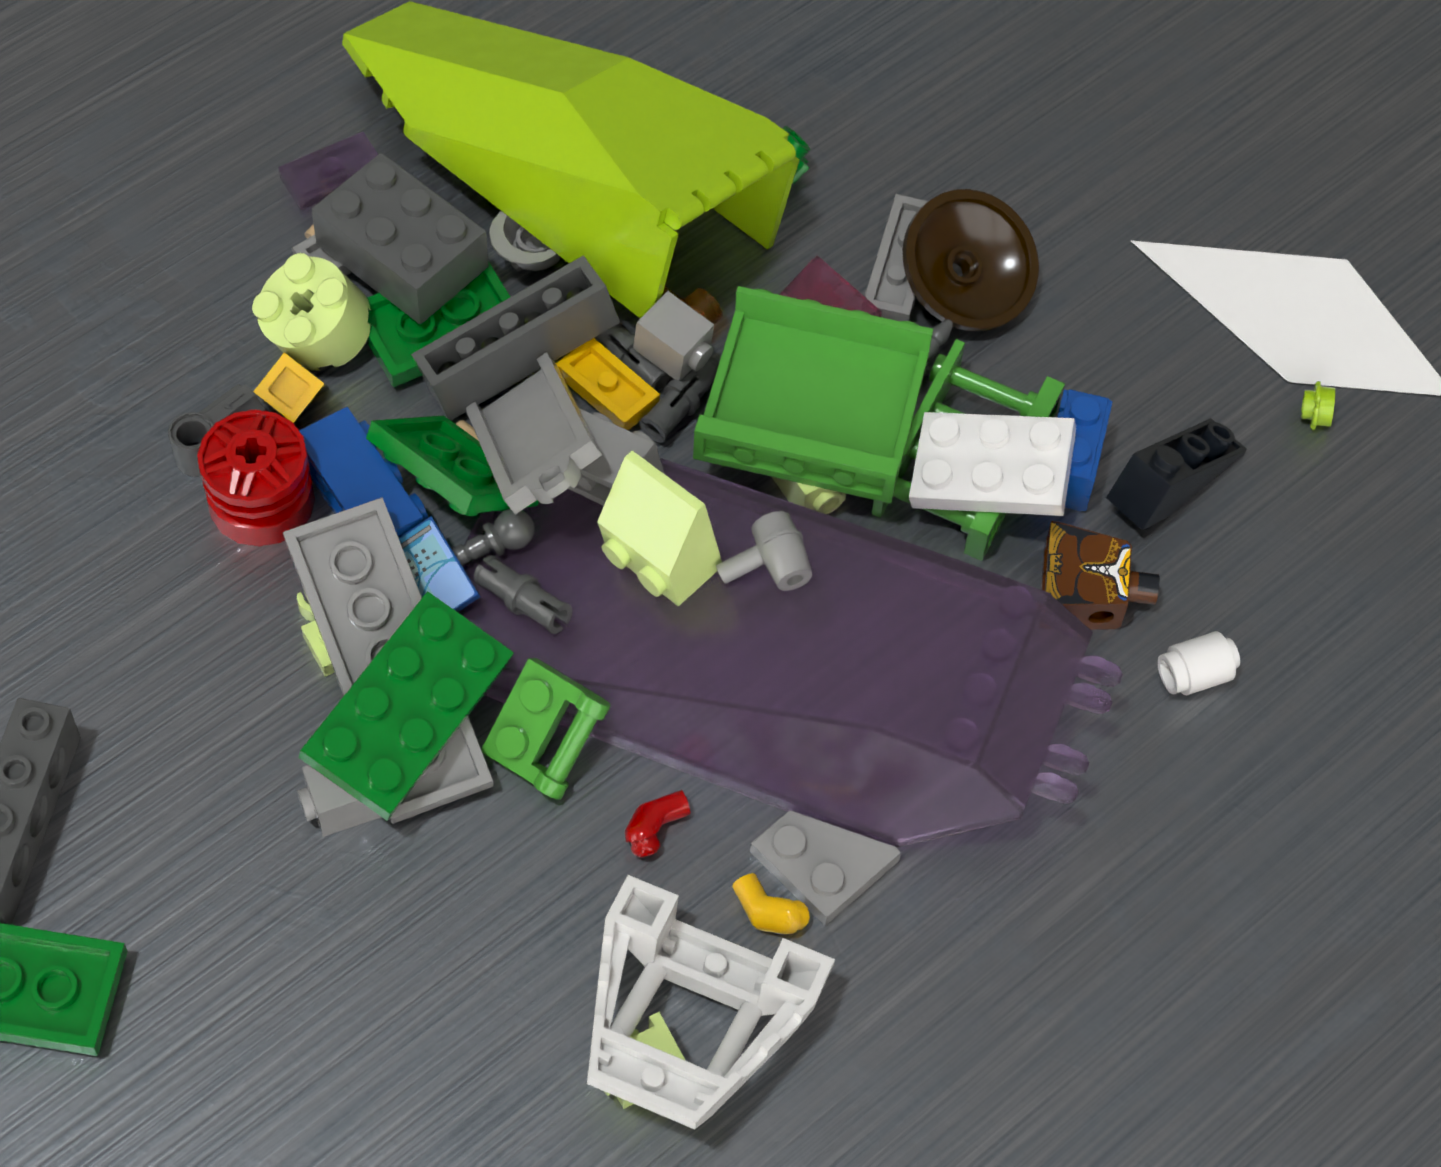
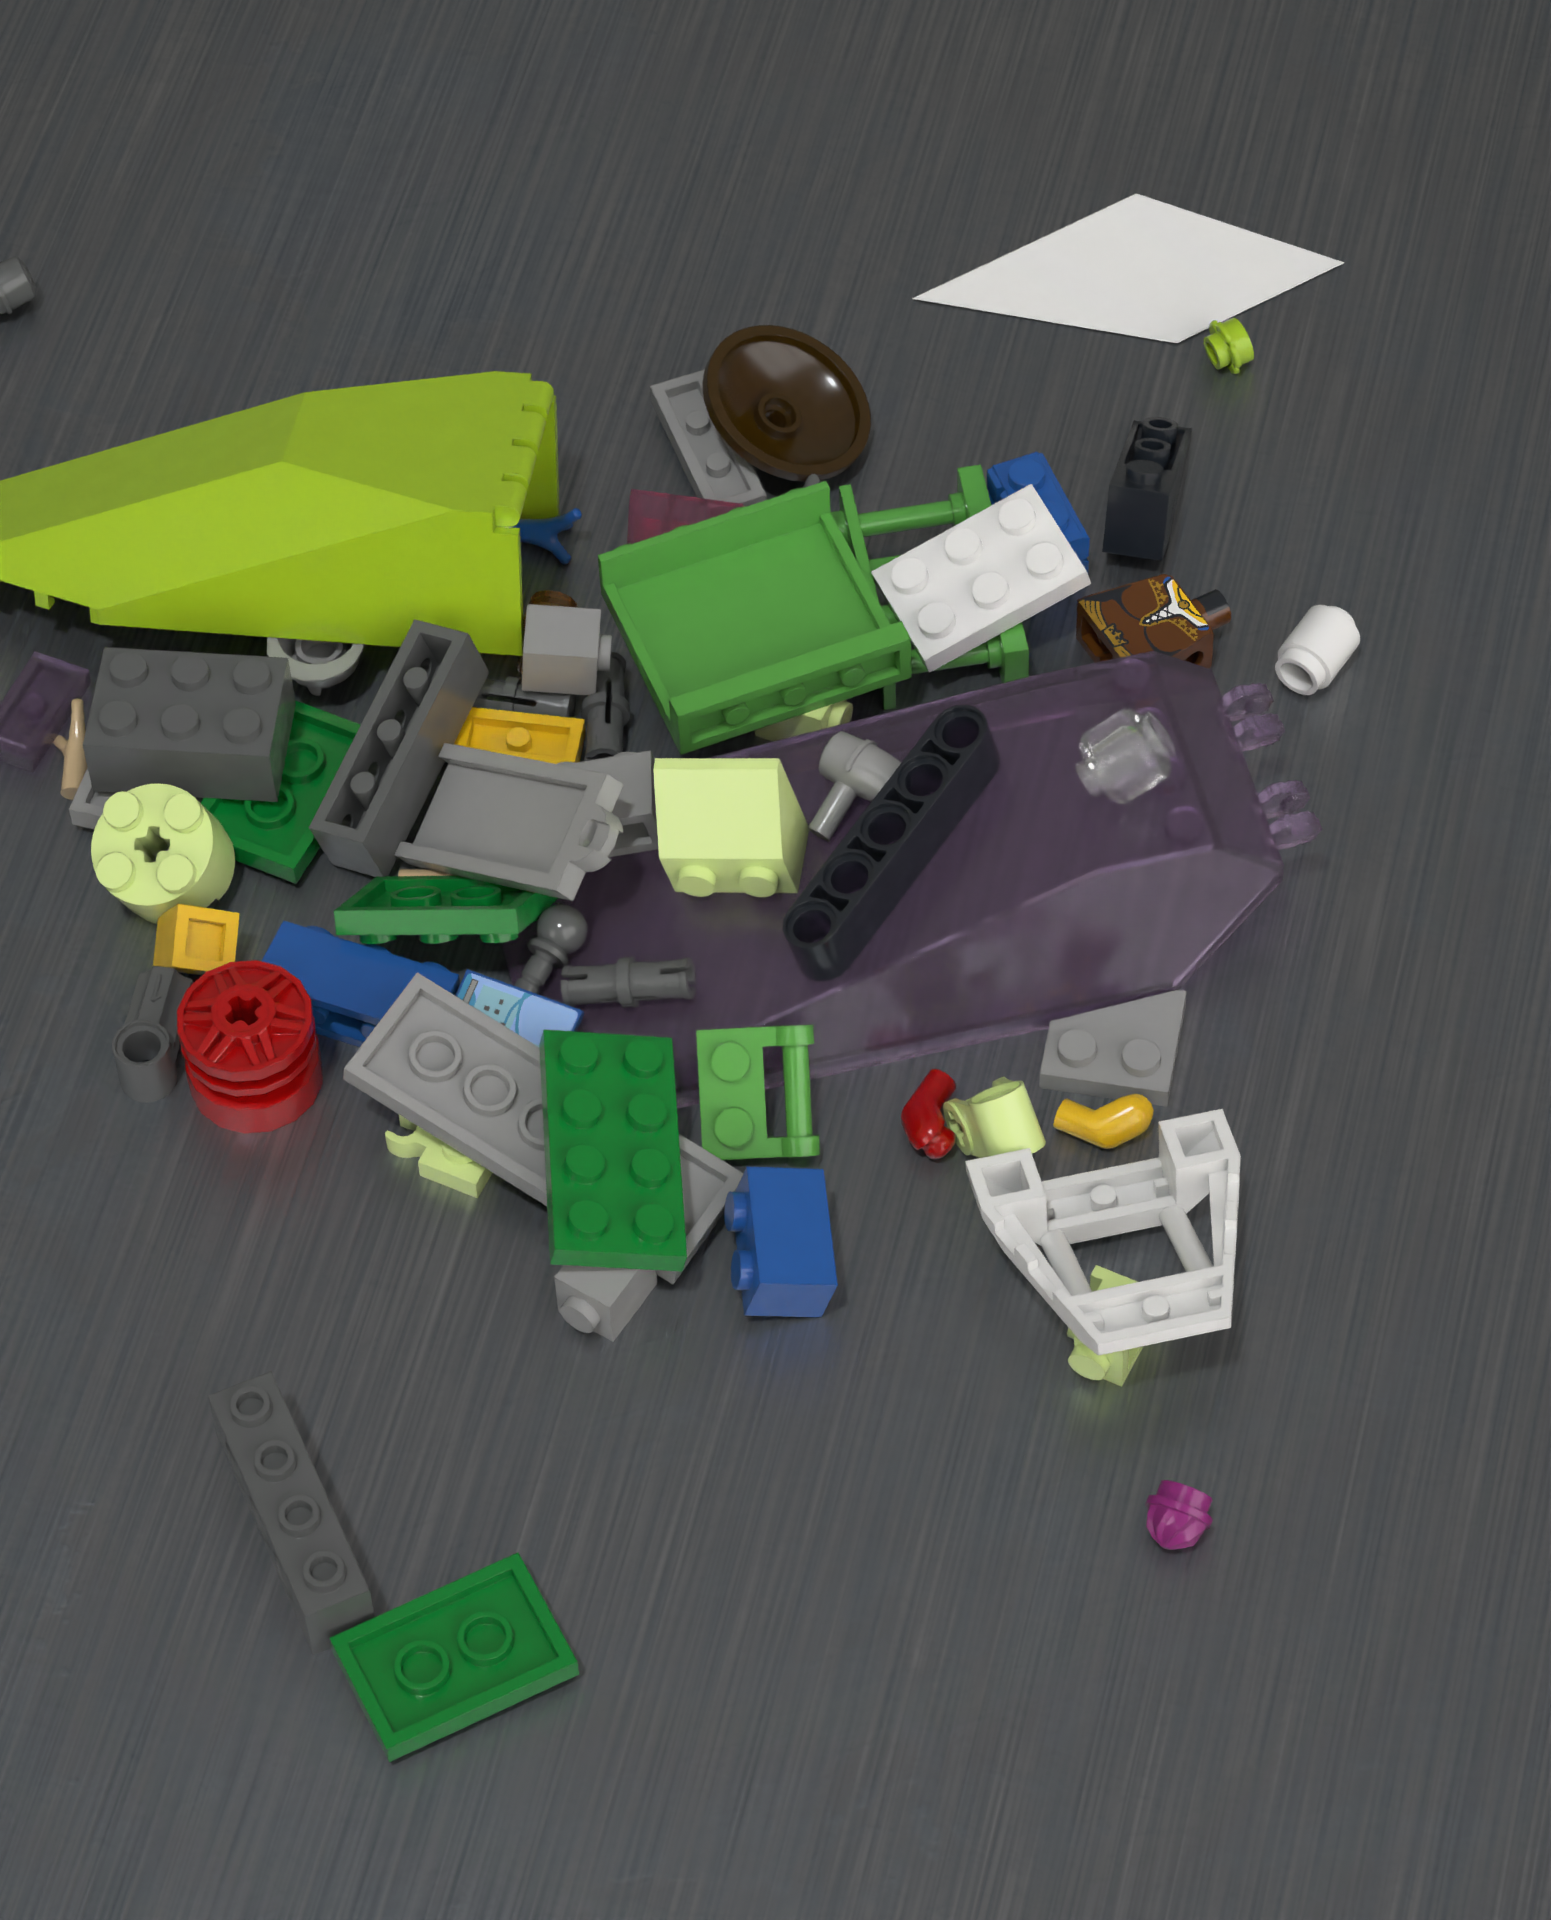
camera: 30 degrees left, 5 degrees down
none -> blue bar [513,508,582,565]
none -> blue brick [724,1166,838,1317]
none -> black beam [782,704,1000,982]
none -> yellowish green piece [943,1076,1046,1158]
none -> clear head [1075,708,1176,804]

